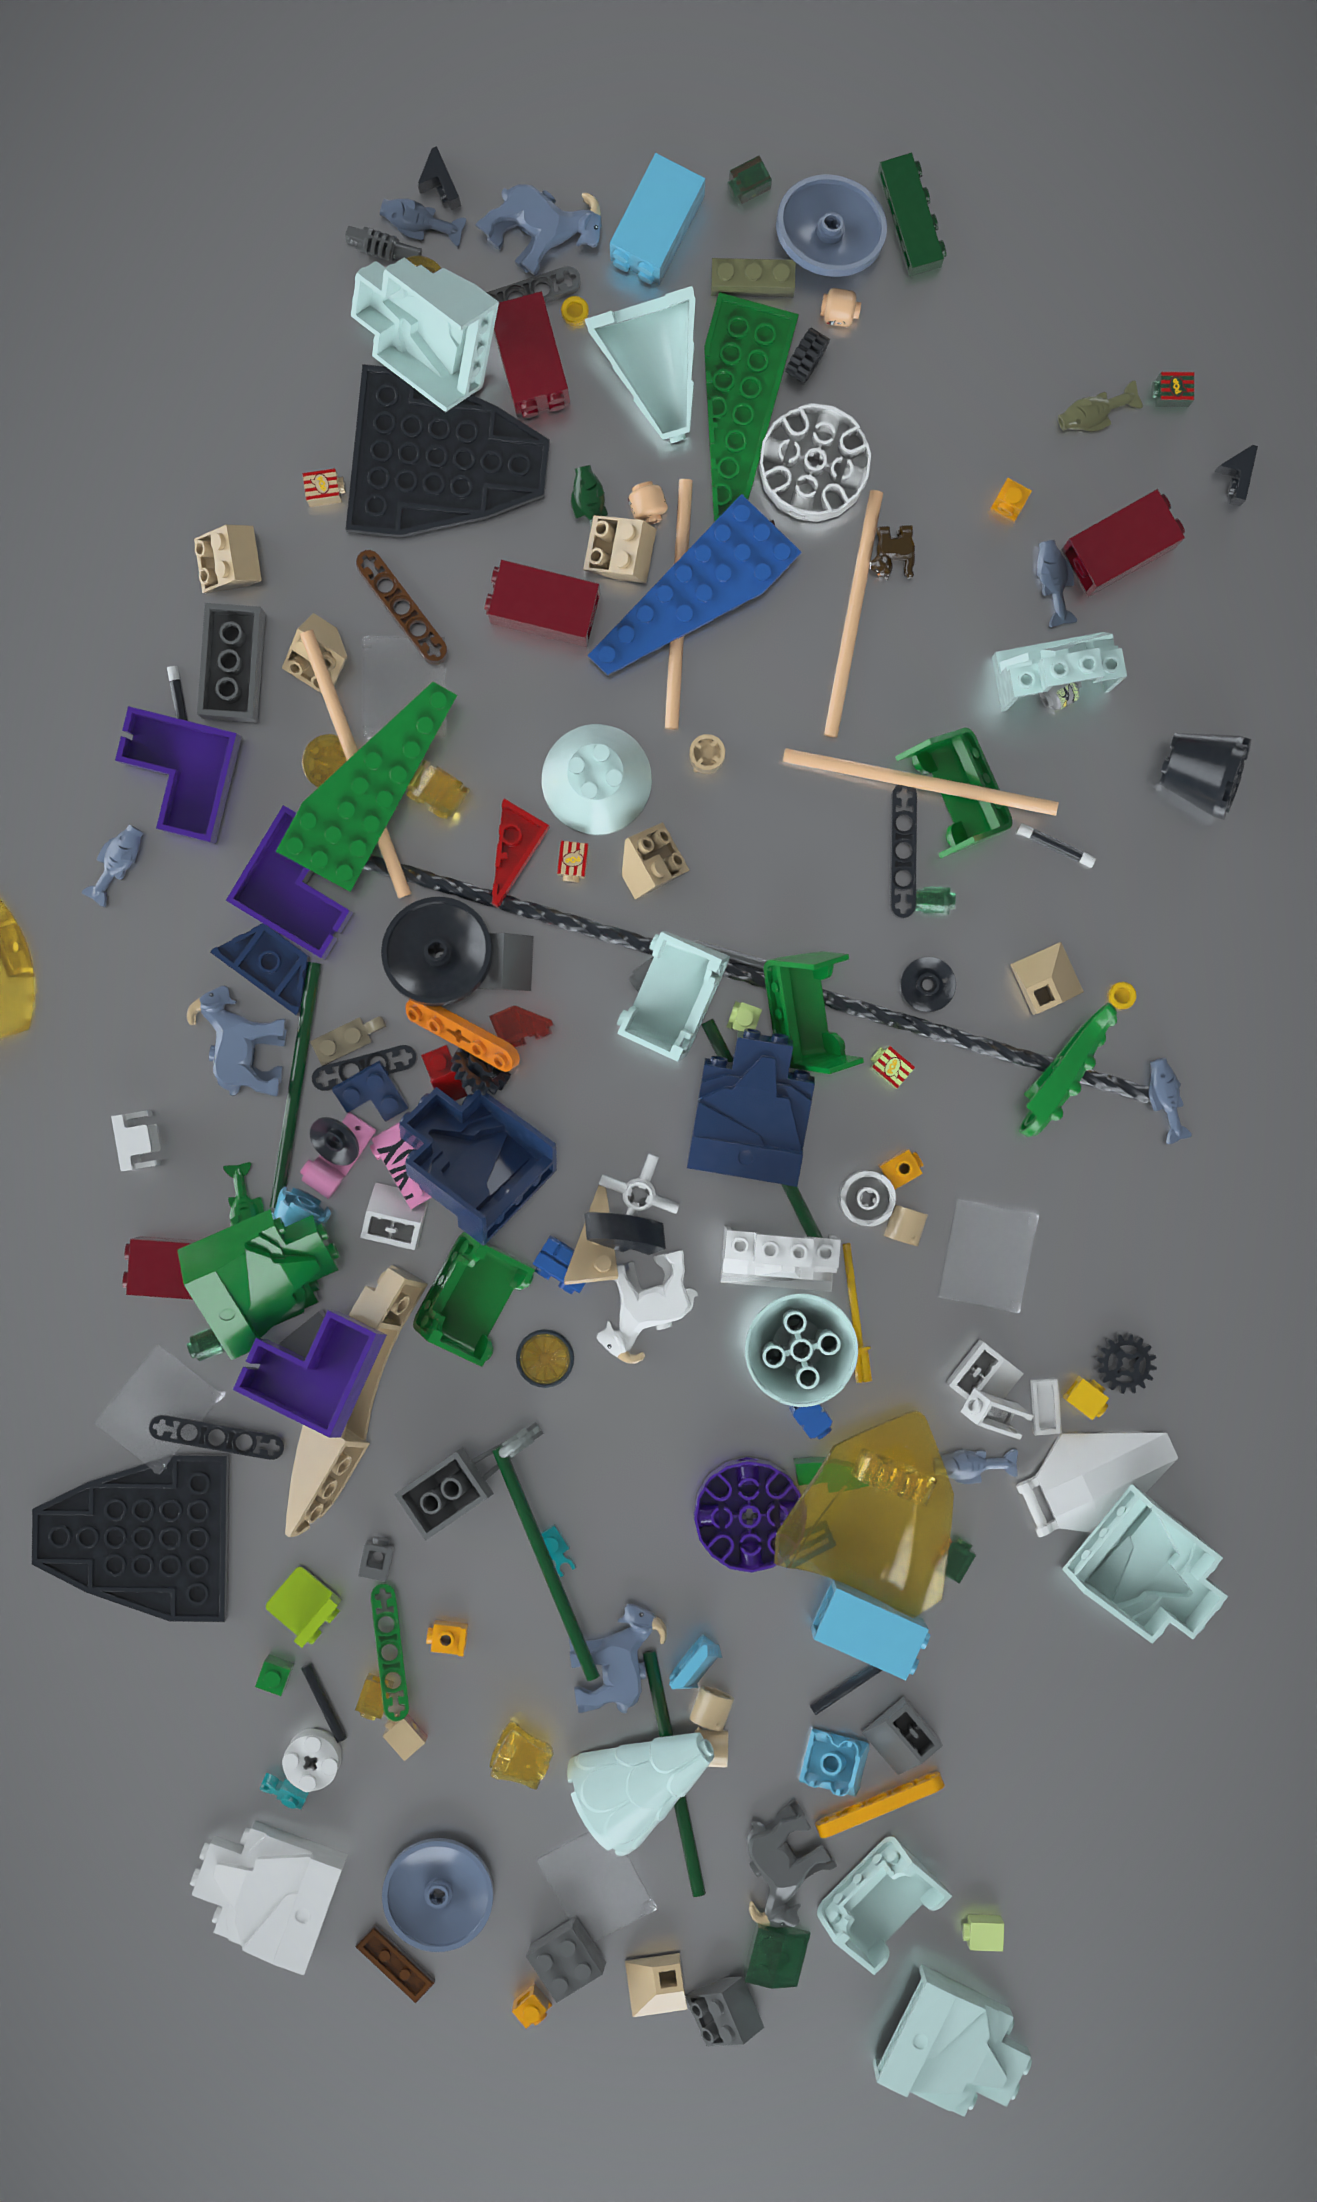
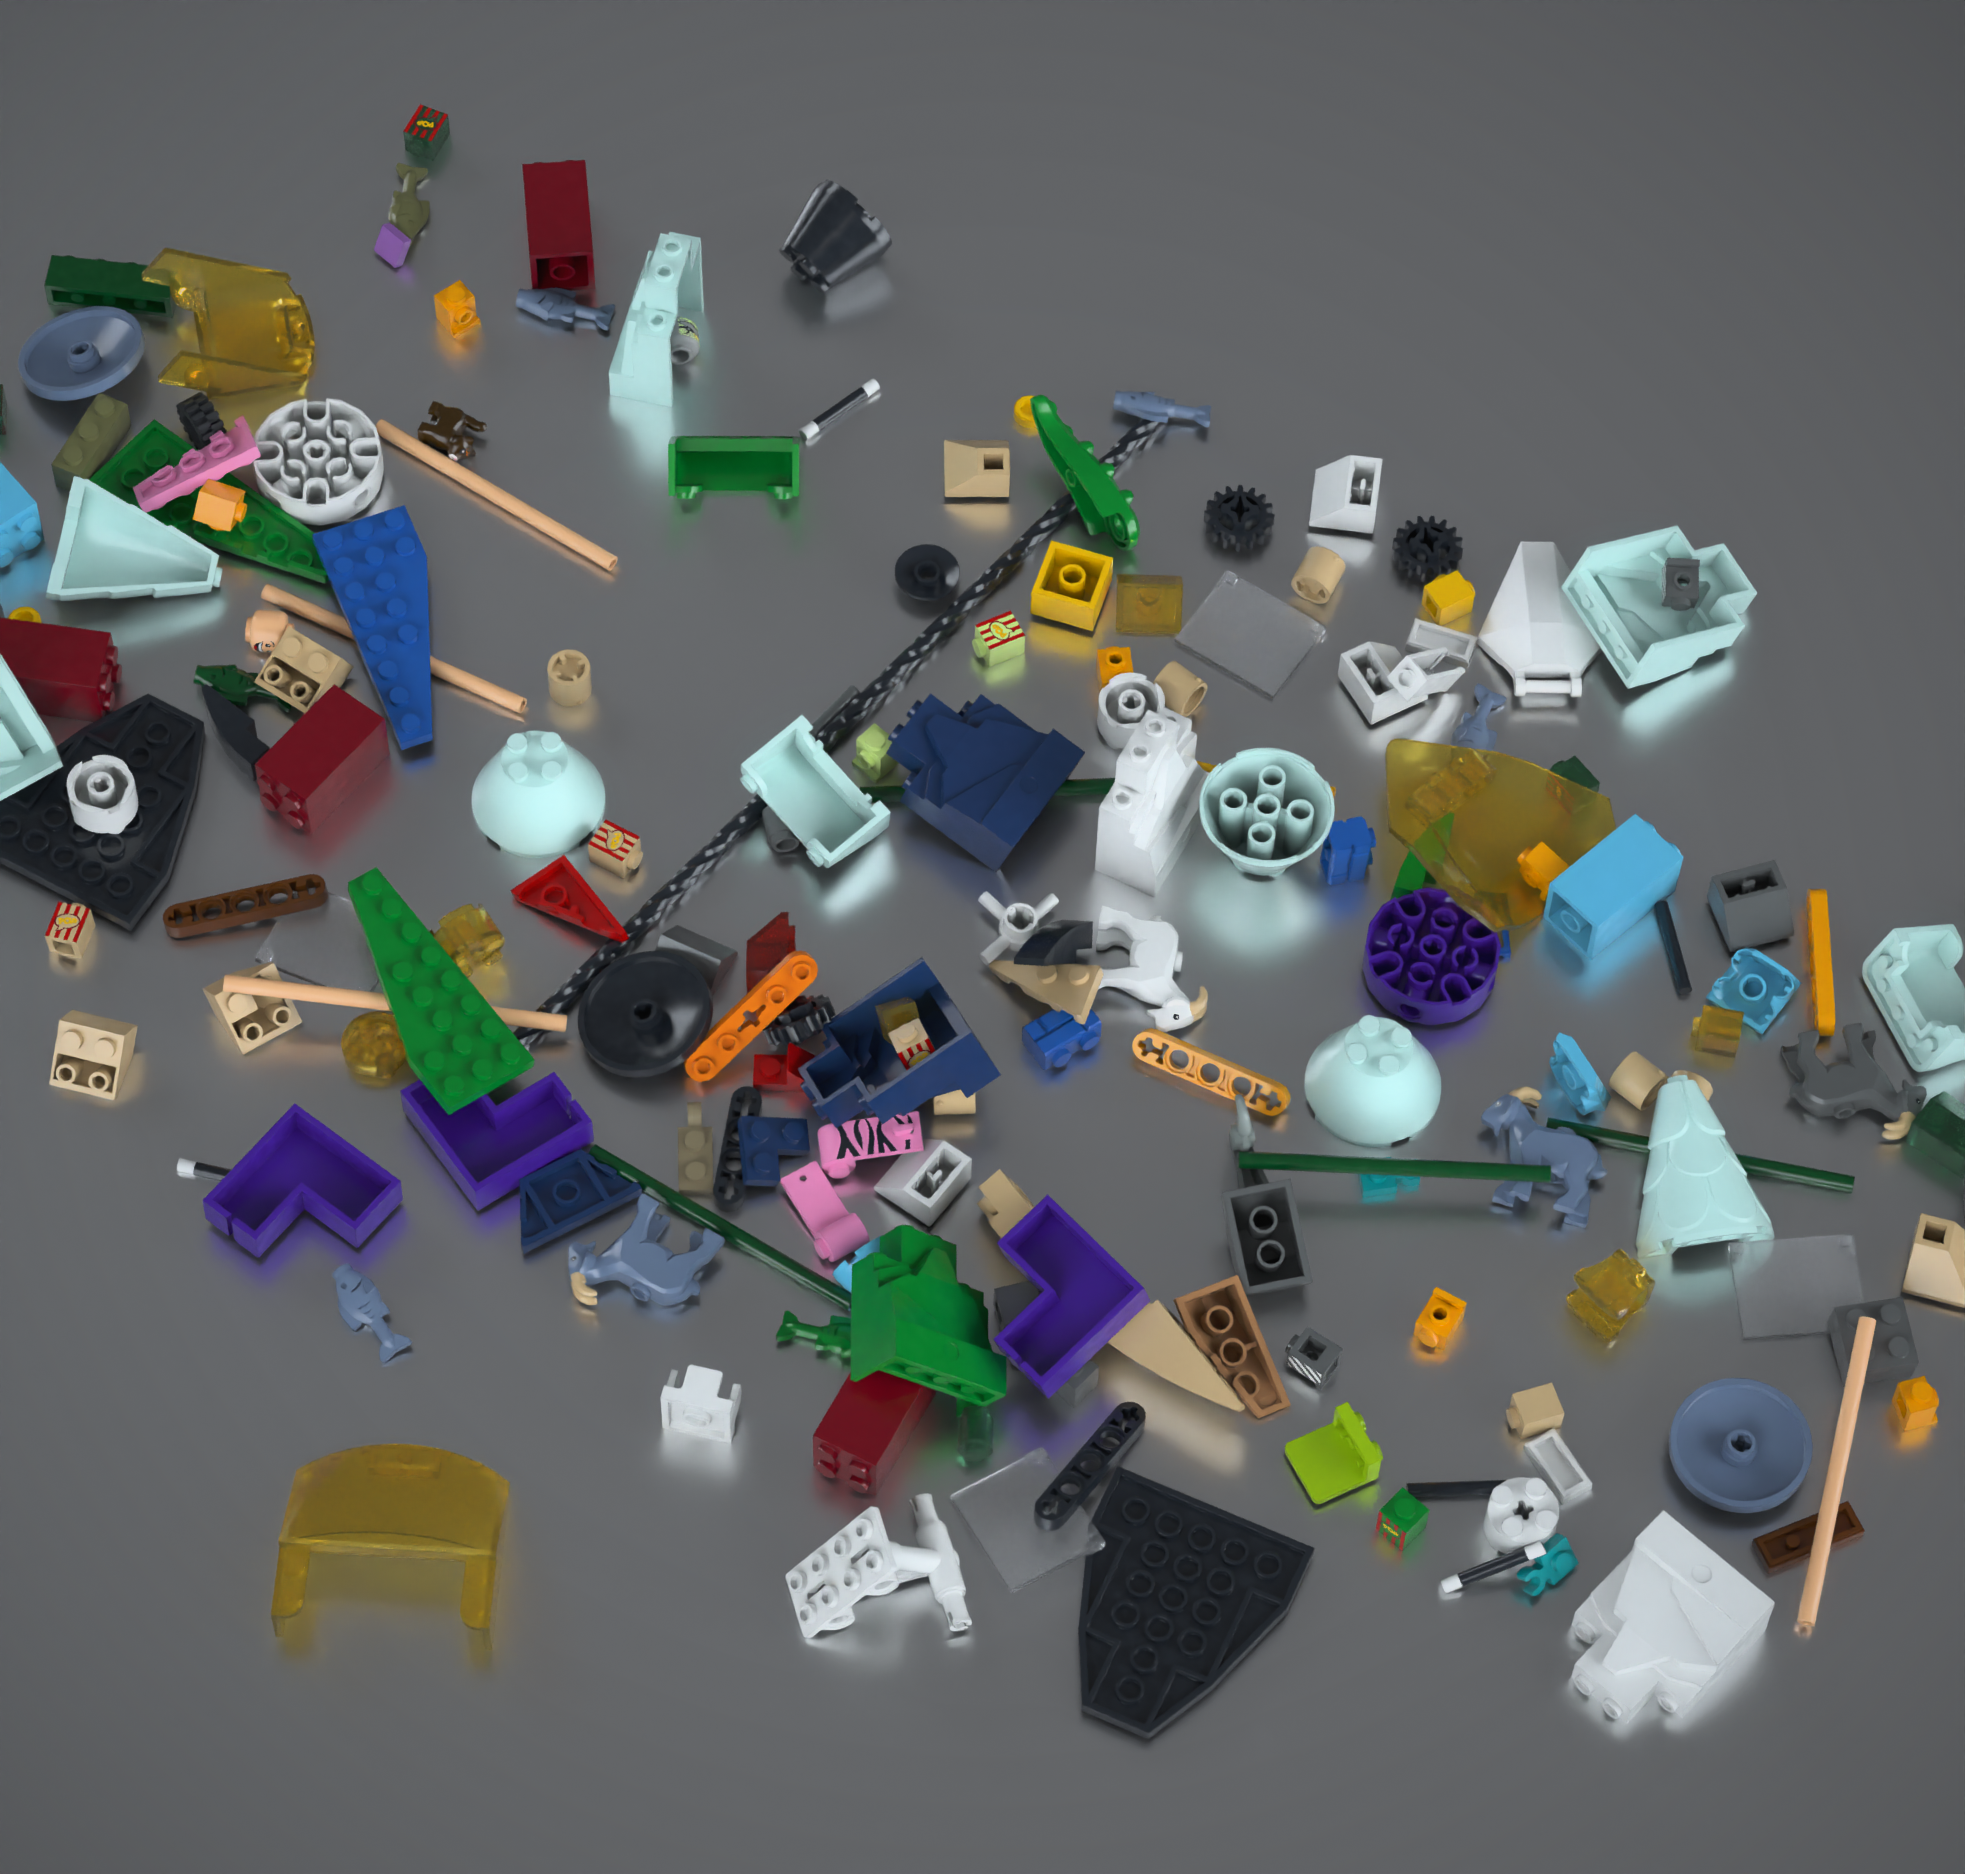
camera: 65 degrees left, 30 degrees down
dark grey brick [197,603,265,723] -> none
black dish [310,1117,359,1166] -> none
clear yellow brick [355,1673,395,1720] -> none
green beam [370,1584,409,1722] -> none
green windscreen [413,1232,535,1367] -> none
clear yellow wheel [516,1329,574,1388] -> none
tan slope [622,822,690,899] -> none
green windscreen [764,951,864,1074] -> none
light nougat piece [783,748,1059,816] -> none
light nougat head [820,288,862,327] -> none
black beam [890,785,917,919] -> none
clear green brick [916,887,956,915] -> none
black slope [1214,445,1258,506] -> none
none -> white brick [66,755,138,834]
none -> bright pink wing [133,415,261,513]
none -> clear yellow windscreen [141,248,315,400]
none -> light orange brick [193,479,247,532]
none -> black slope [202,684,270,781]
none -> medium lavender tile [374,222,411,268]
none -> white plate [786,1493,972,1638]
none -> clear yellow brick [875,997,920,1044]
none -> tan brick [888,1018,936,1071]
none -> yellow brick [1030,540,1114,631]
none -> clear yellow slope [1116,574,1183,634]
none -> light orange beam [1132,1028,1291,1116]
none -> medium nougat wedge [1173,1275,1291,1419]
none -> black gear [1204,485,1275,551]
none -> tan piece [1291,546,1346,604]
none -> light aqua cone [1304,1015,1441,1147]
none -> white slope [1309,455,1383,534]
none -> black bar [1441,1541,1546,1593]
none -> light orange brick [1516,841,1570,901]
none -> white tile [1523,1428,1593,1505]
none -> dark grey brick [1662,558,1700,611]
none -> clear yellow brick [1690,1005,1744,1058]
none -> light nougat piece [1797,1316,1876,1626]

